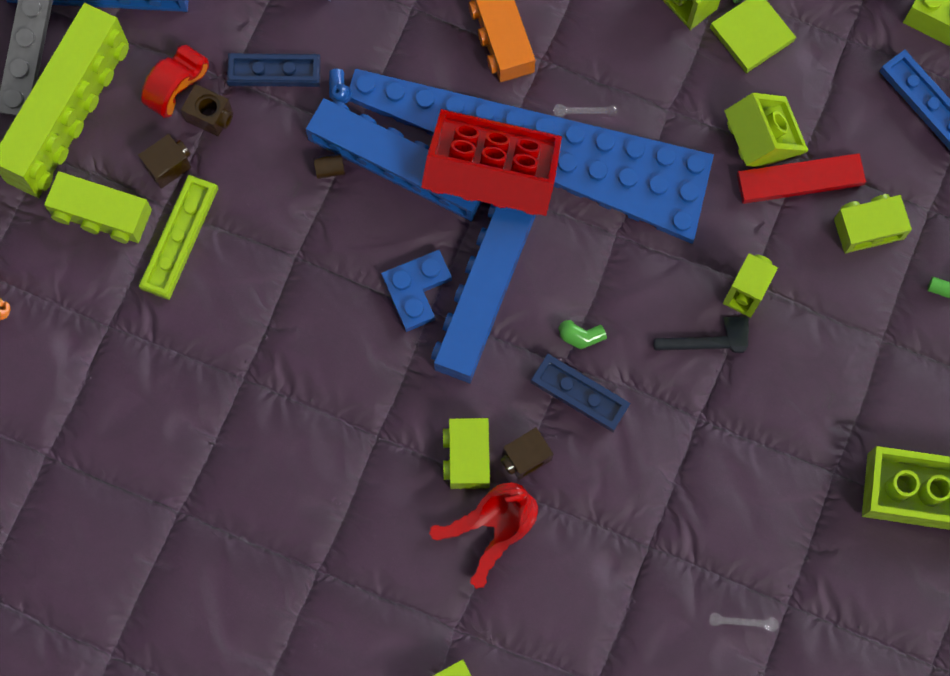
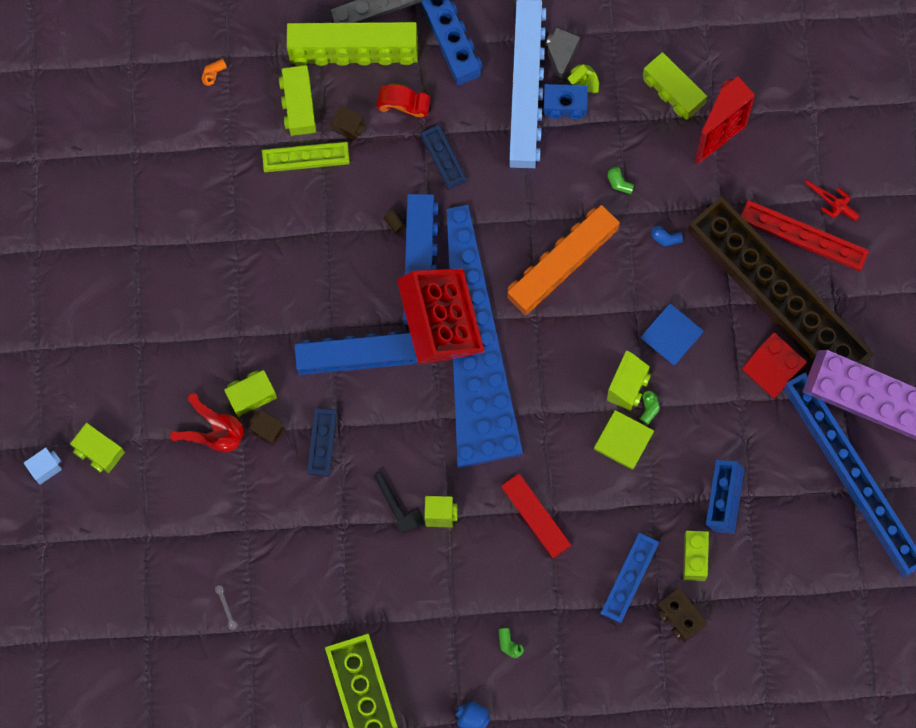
camera: 70 degrees right, 0 degrees up
dark brown brick [181,84,233,136] -> none
blue arm [329,69,352,104] -> none
blue plate [381,249,452,332] -> none
clear hinge [554,104,618,117] -> none
bright green arm [559,320,607,349] -> none
lime slope [724,93,808,167] -> none
lime brick [834,194,912,254] -> none

